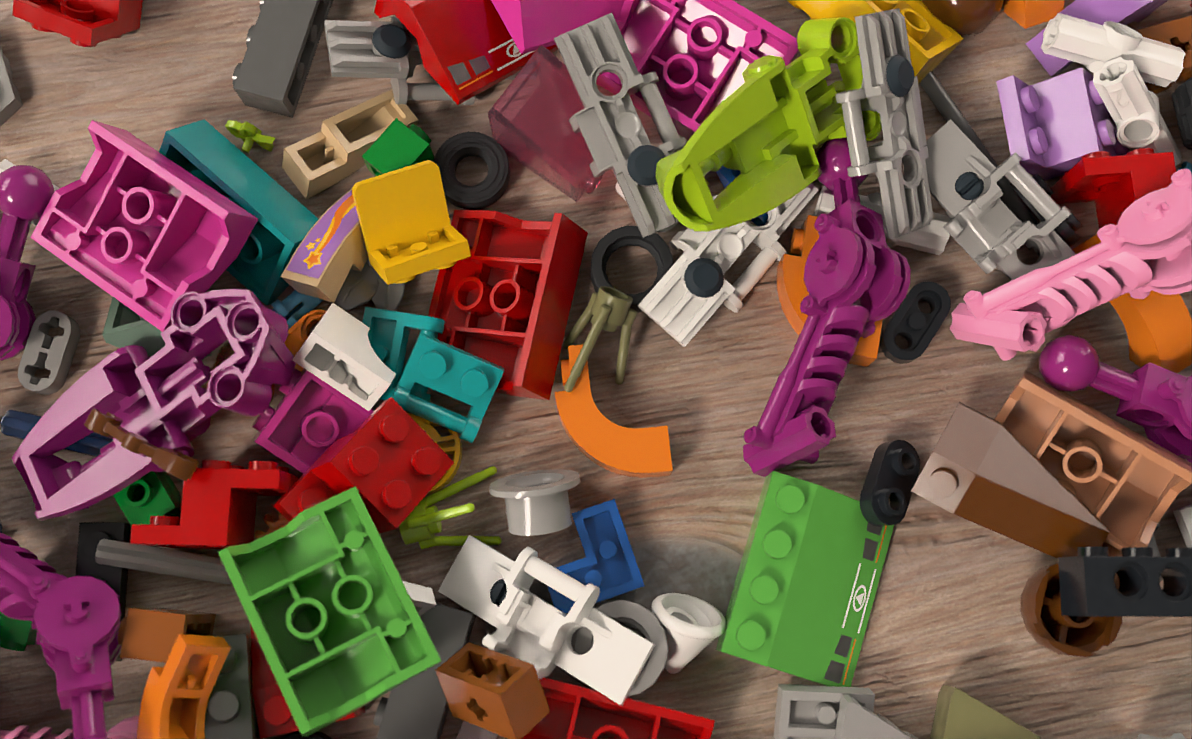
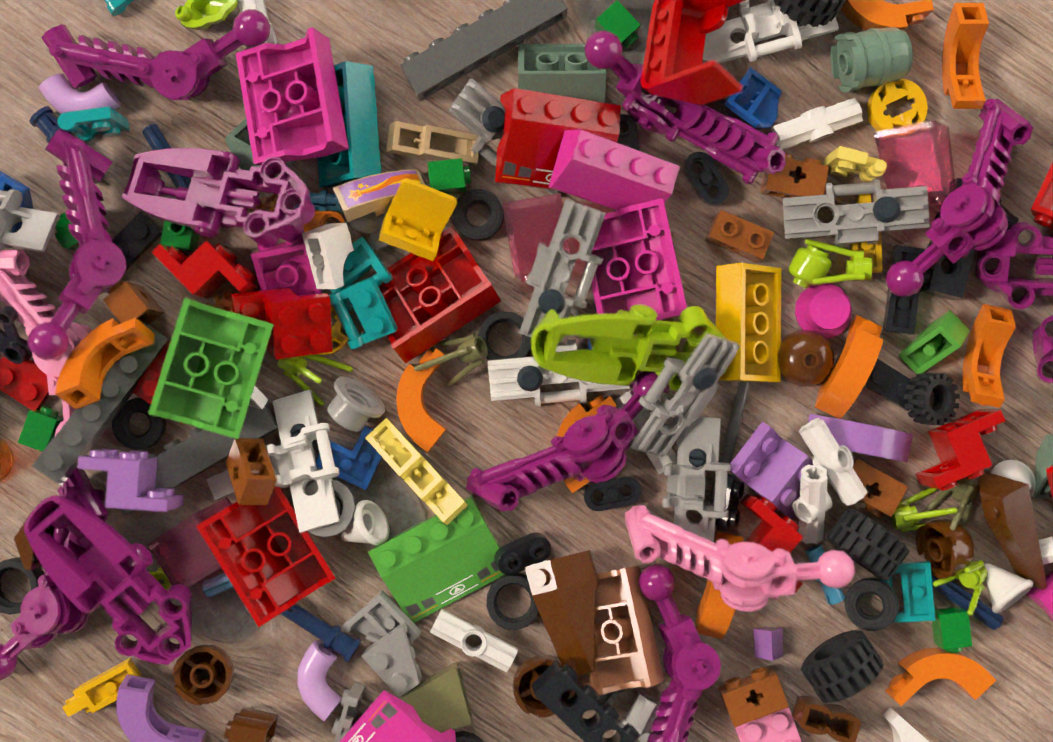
camera: 40 degrees right, 10 degrees up
light grey beam [18,310,80,395] -> none
reddish brown piece [84,407,199,481] -> none
light grey axle [95,539,232,584] -> none
lime plant [225,120,275,153] -> none
none -> light yellow slope [365,418,468,525]
none -> white piece [430,609,518,672]
none -> black tyre [486,573,539,630]

